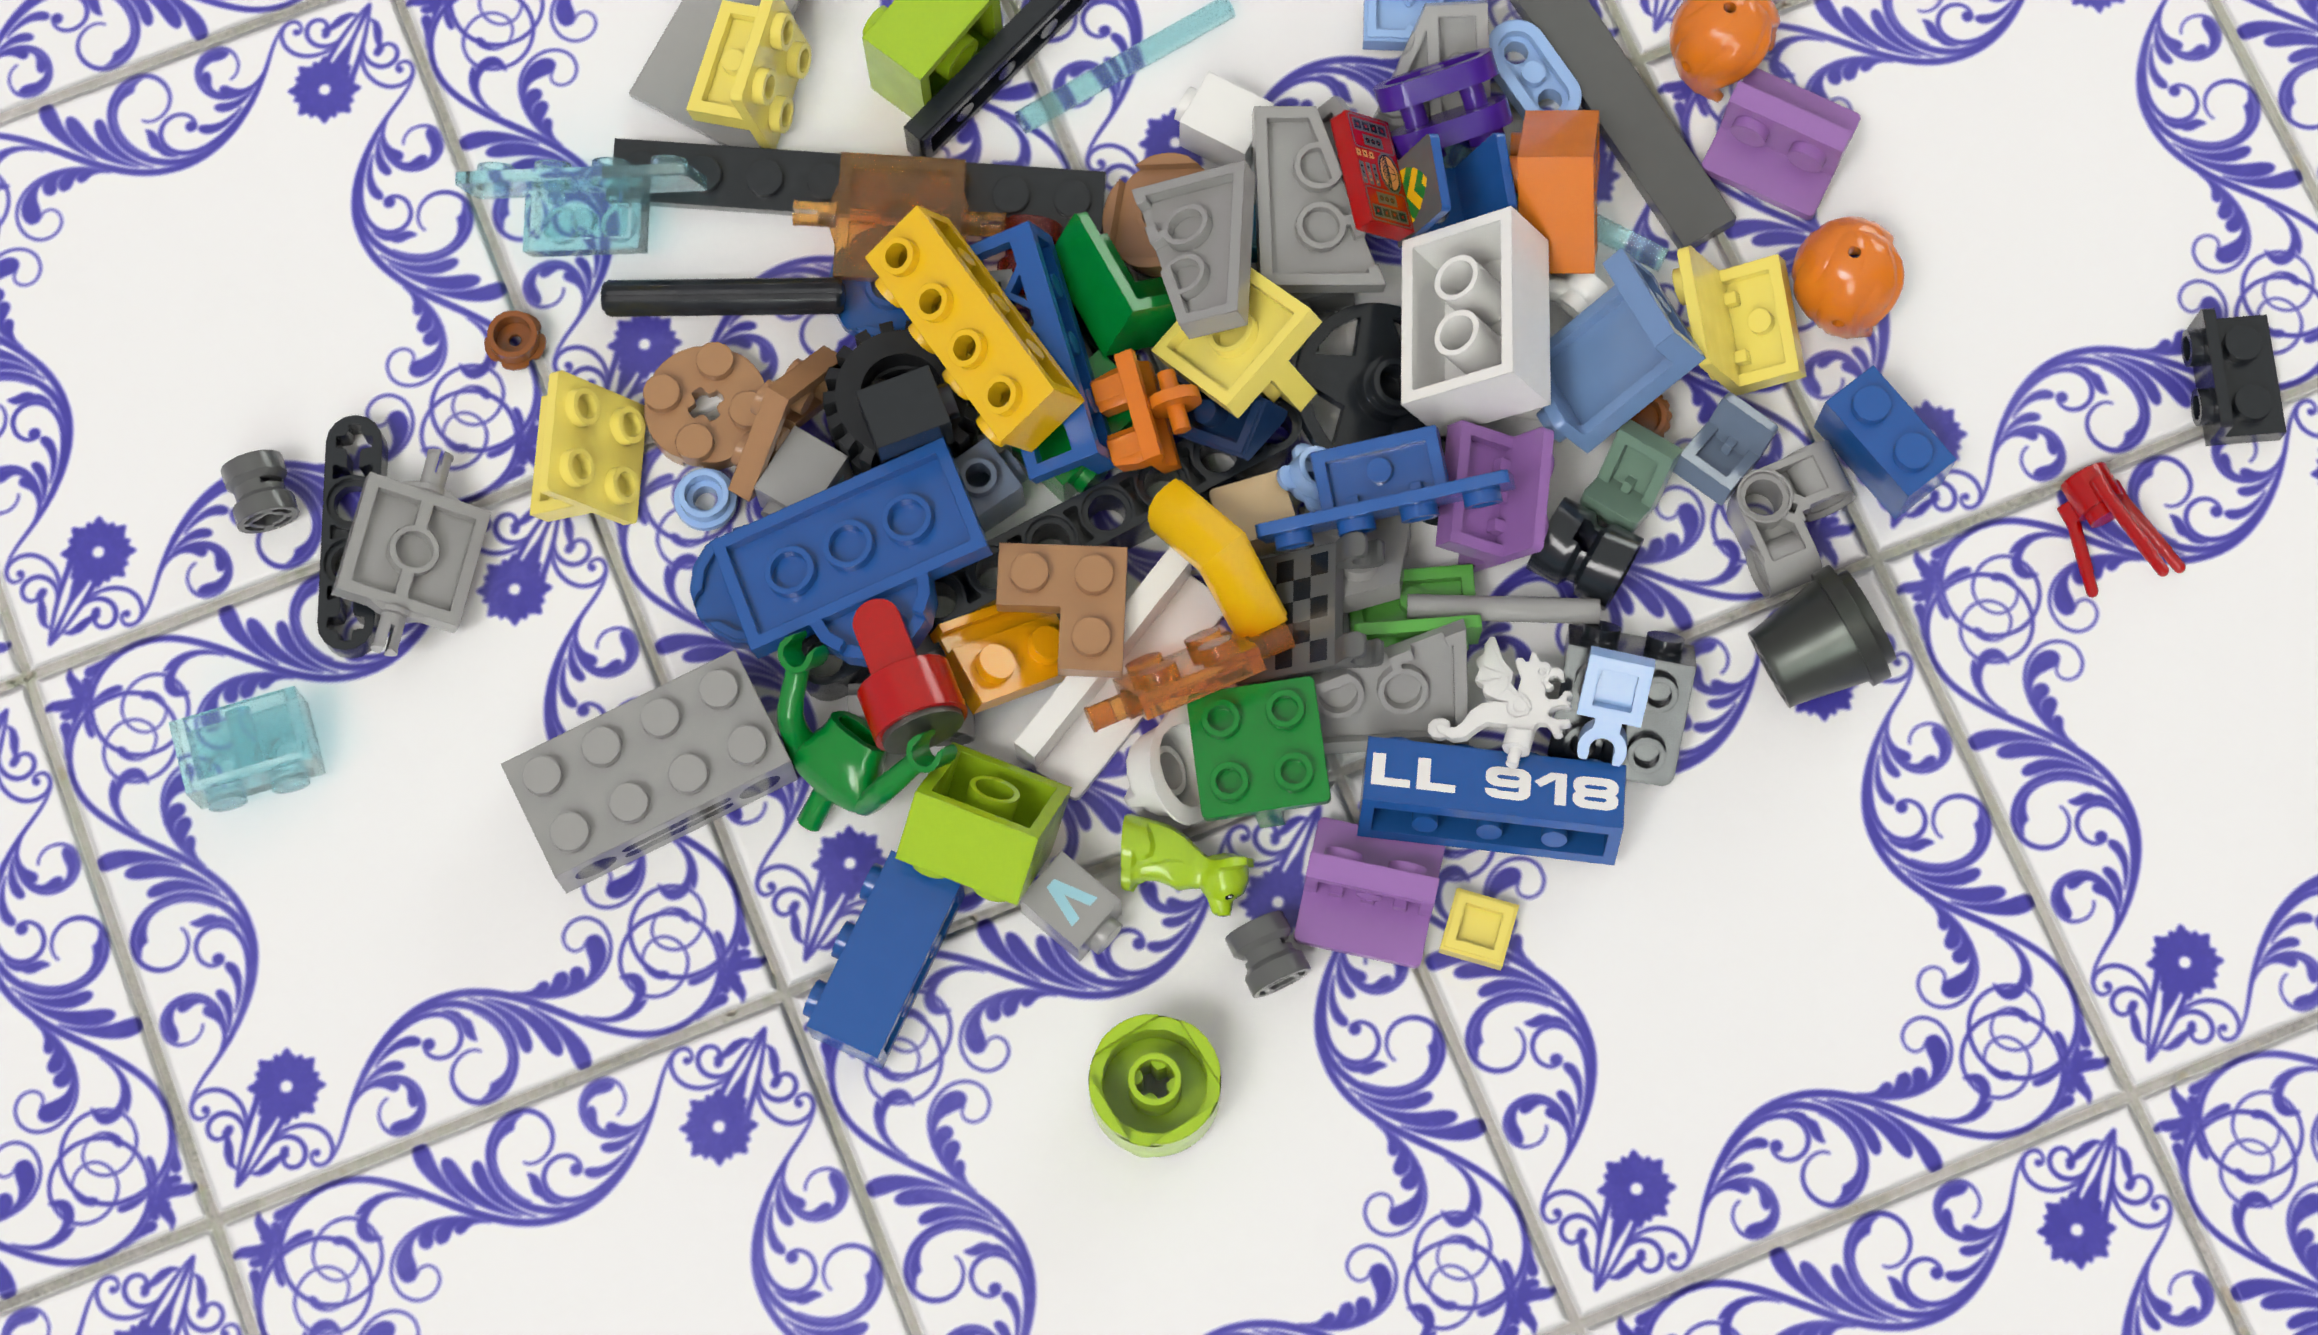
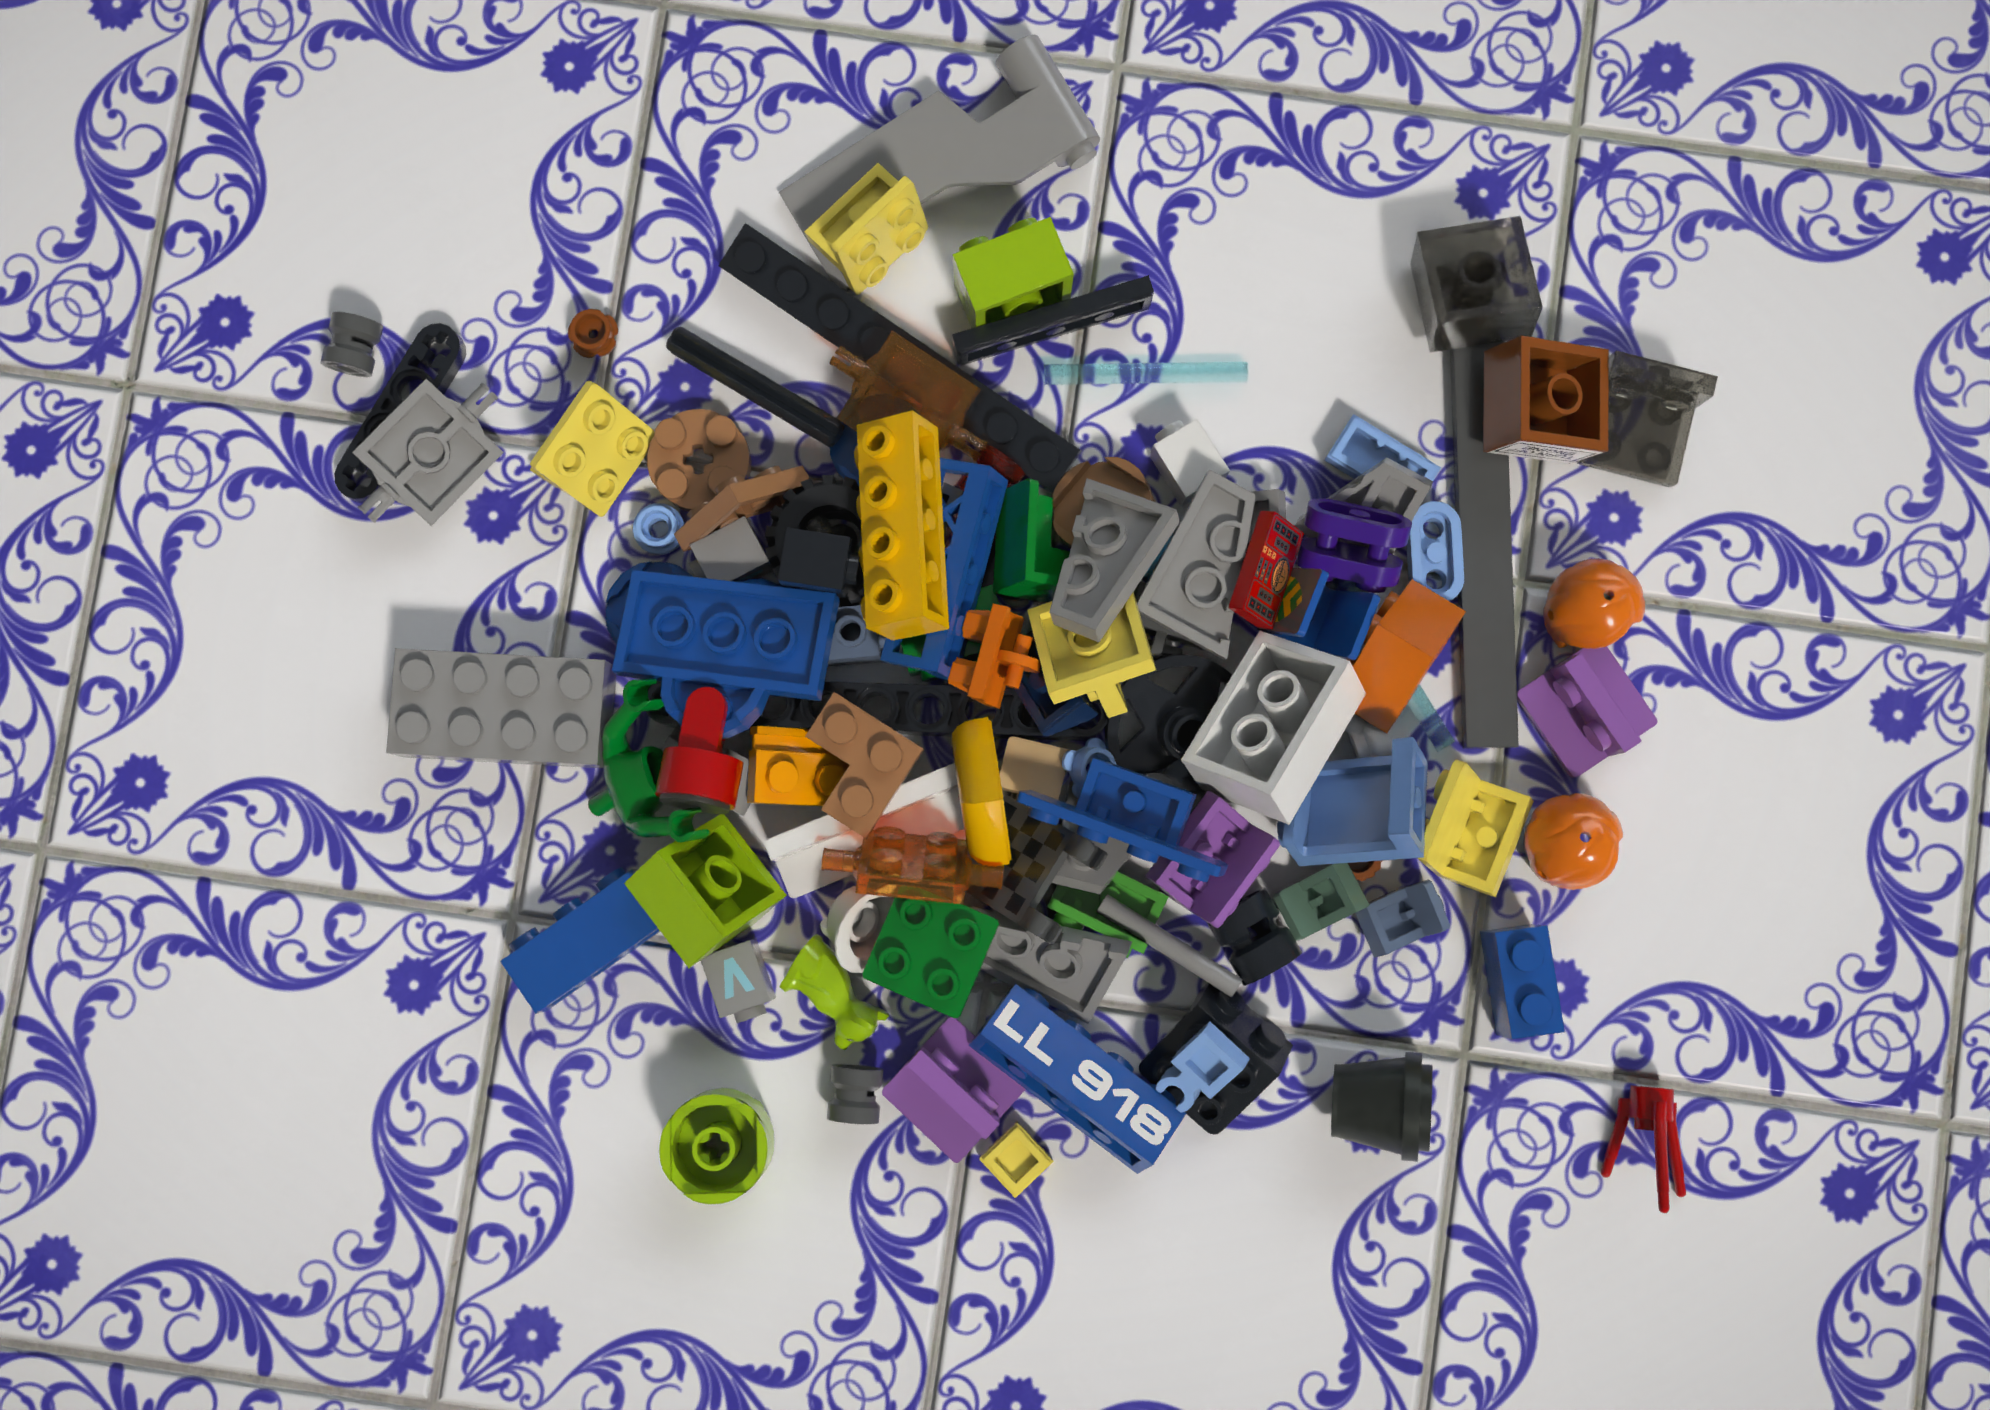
camera: 30 degrees right, 10 degrees up
clear light blue brick [168,686,326,812] -> none
clear light blue bracket [455,155,707,257] -> none
white piece [1428,637,1574,768] -> none
light grey piece [1726,440,1855,599] -> none
black bracket [2181,308,2287,446] -> none

